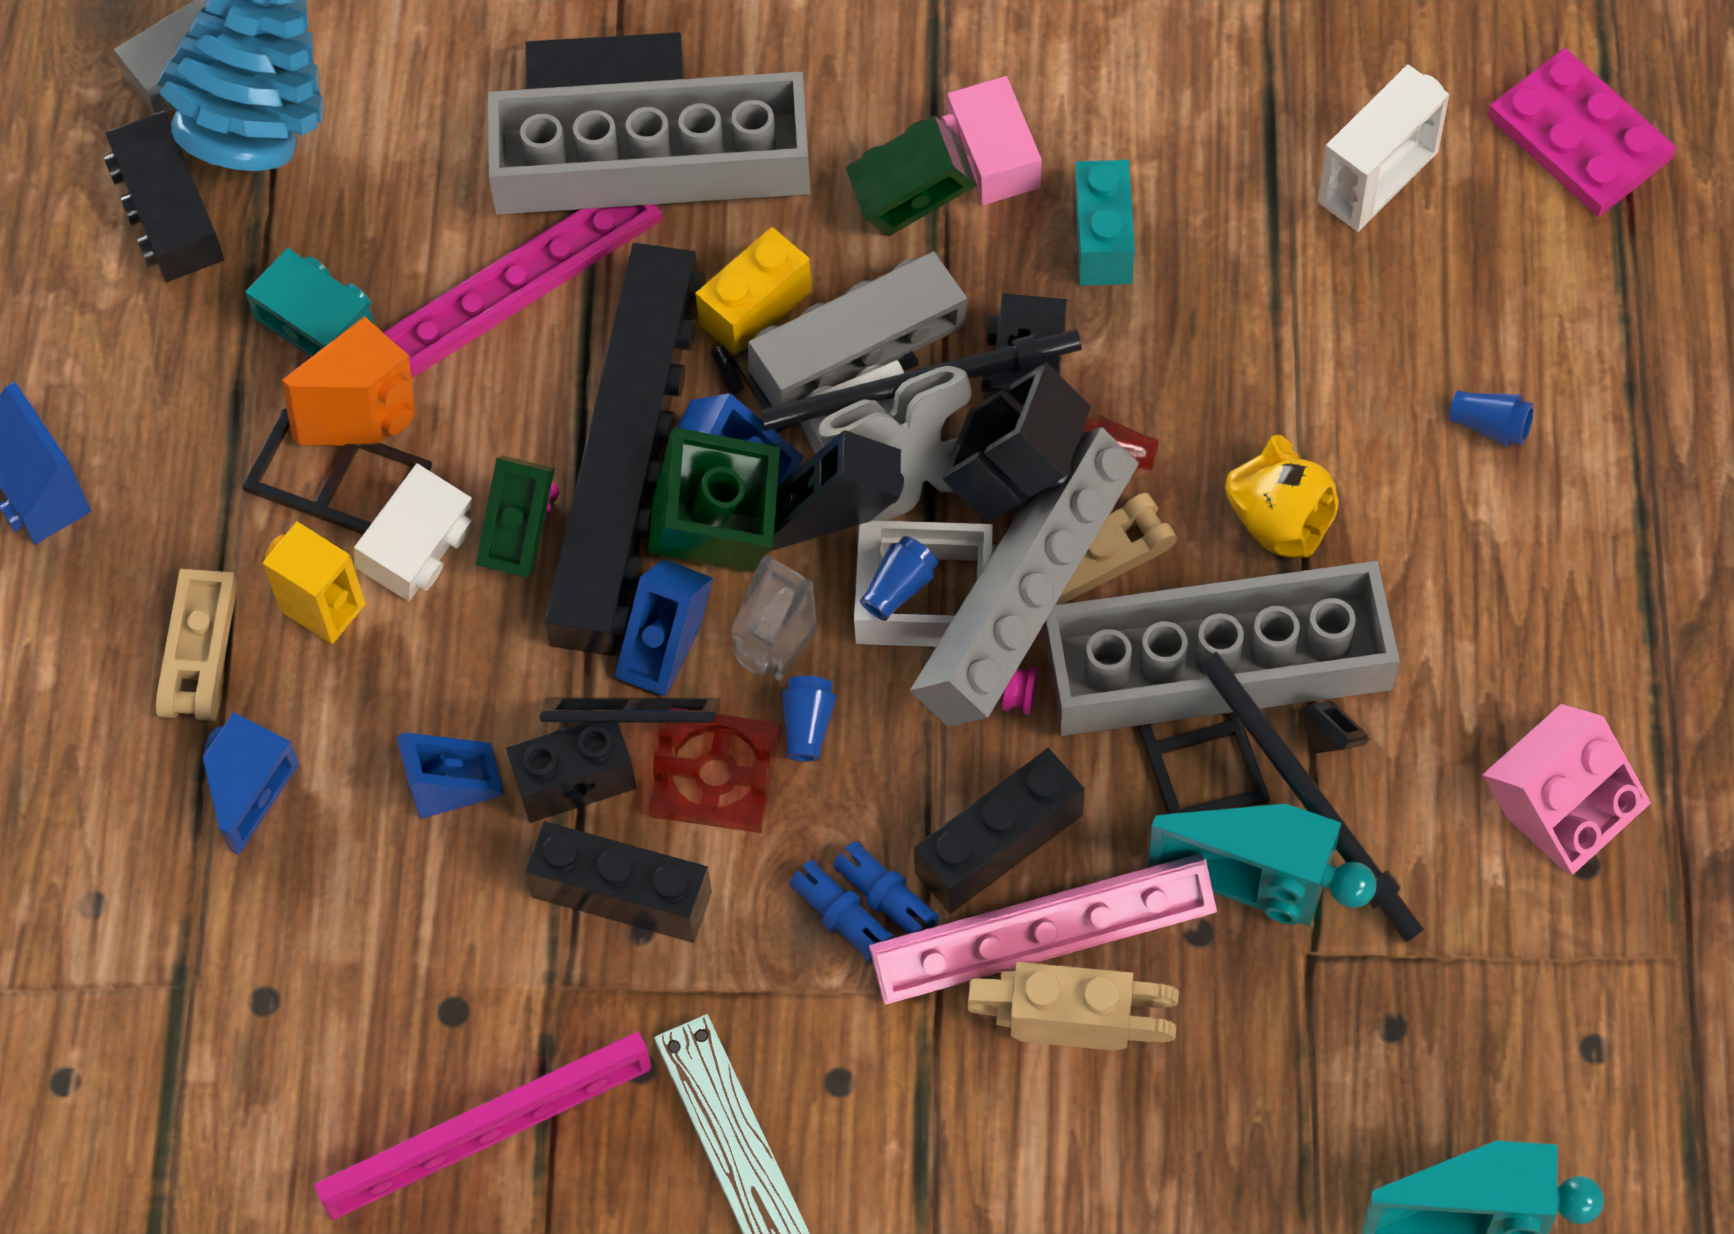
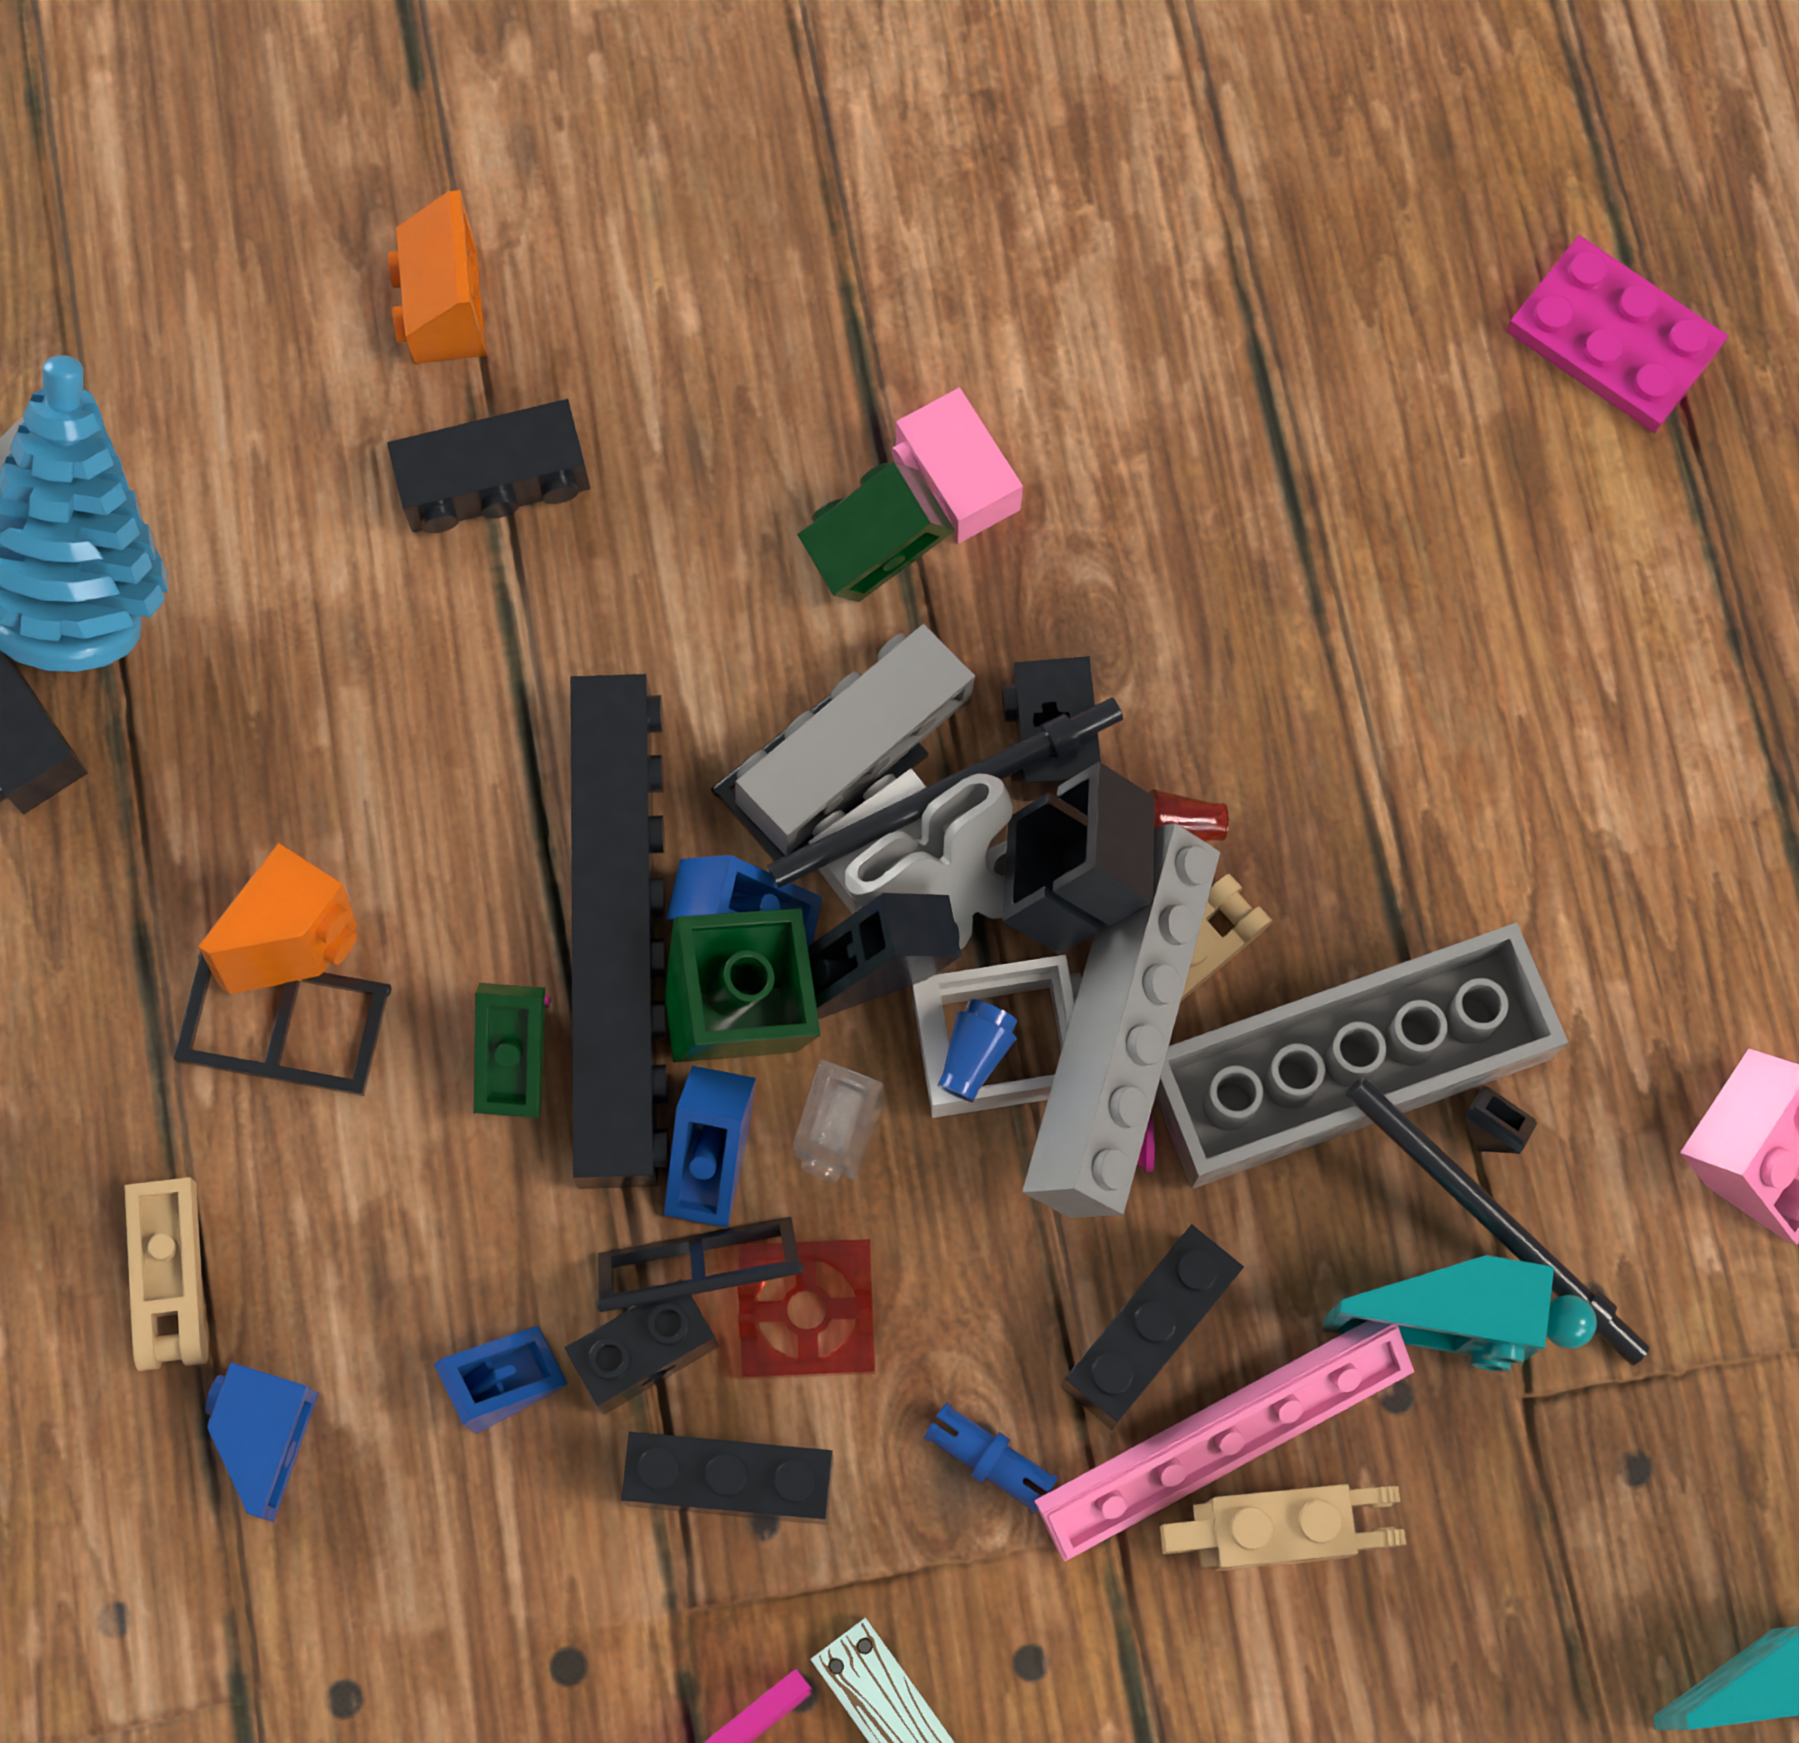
camera: 15 degrees left, 10 degrees up
teal brick [245,248,375,357] -> none
yellow brick [262,521,366,645] -> none
white brick [354,463,474,602] -> none
dark pink tile [383,204,663,378] -> none
light grey brick [488,72,811,215] -> none
yellow brick [695,227,812,355] -> none
black leg [711,344,745,394] -> none
blue cone [781,676,837,762] -> none
blue pin [833,841,940,934] -> none
teal brick [1074,159,1135,286] -> none
black window [1138,712,1271,814] -> none
yellow piece [1225,434,1339,559] -> none
white window [1317,64,1450,232] -> none
blue cone [1449,390,1534,447] -> none

